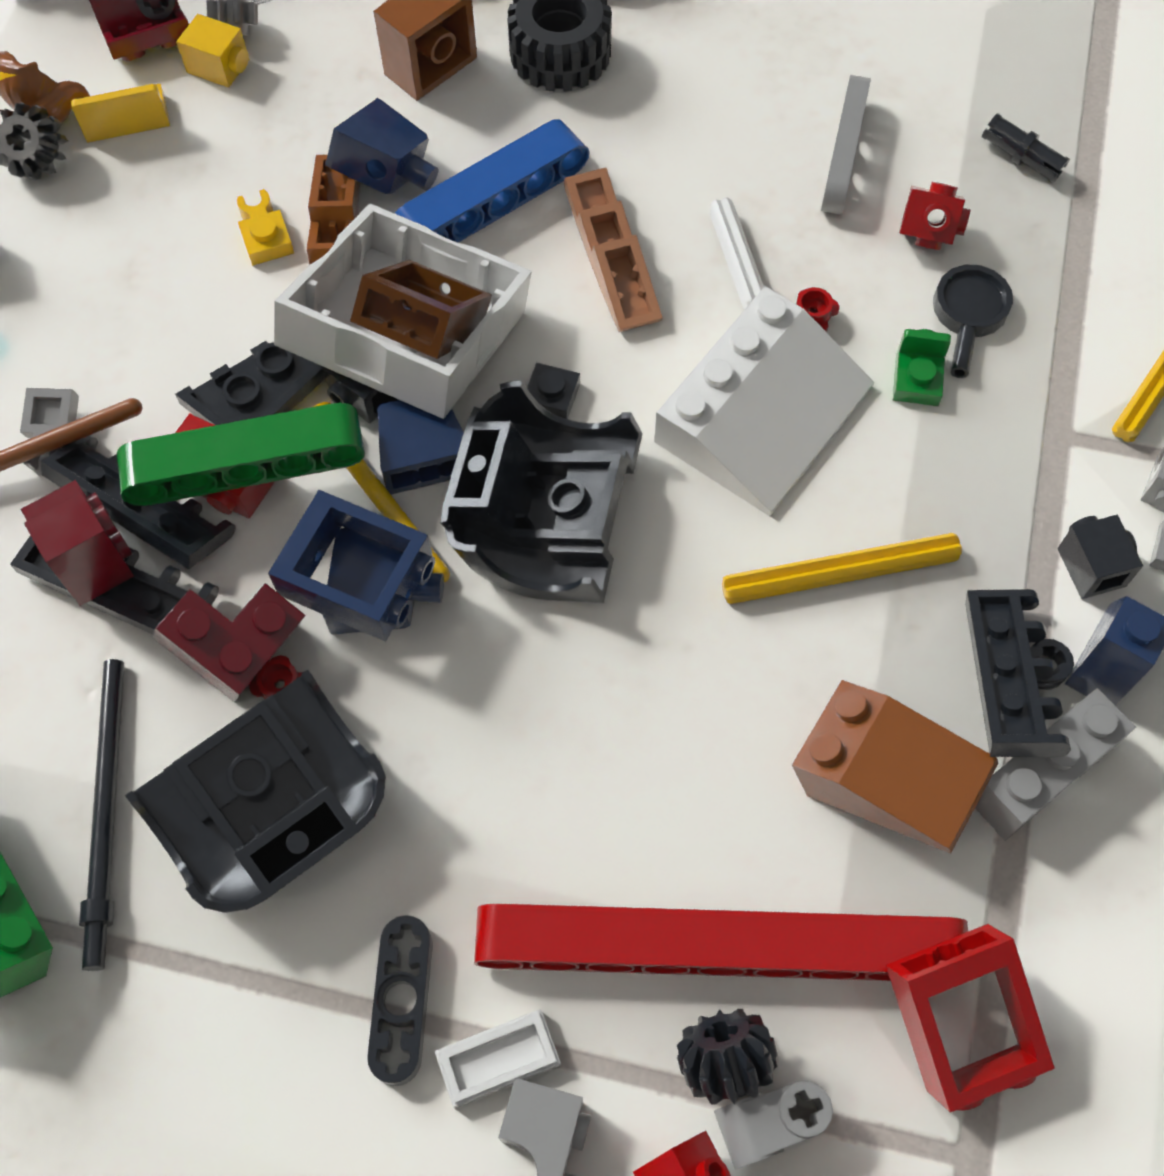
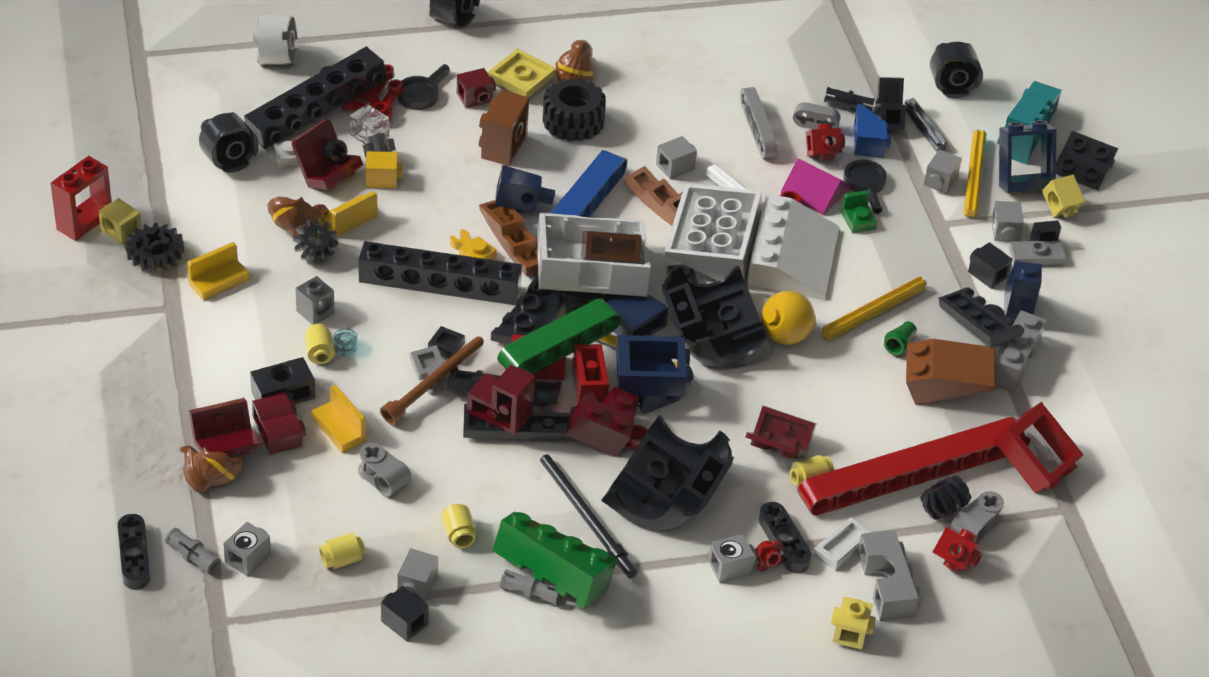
camera: 30 degrees left, 20 degrees down
none -> black brick [358,241,522,305]
none -> black plate [428,326,465,359]
none -> red brick [572,344,609,404]
none -> light grey brick [656,136,697,179]
none -> white slope [665,184,762,281]
none -> light grey brick [708,534,757,583]
none -> dark red bracket [745,405,817,459]
none -> red plate [755,540,783,571]
none -> yellow brick [761,291,816,345]
none -> dark pink slope [781,158,851,216]
none -> light yellow brick [790,455,834,486]
none -> light grey beam [793,102,841,129]
none -> blue slope [854,104,891,158]
none -> black brick [875,77,906,130]
none -> green cone [884,321,917,355]
none -> black axle [904,98,947,151]
none -> light grey brick [923,149,962,194]

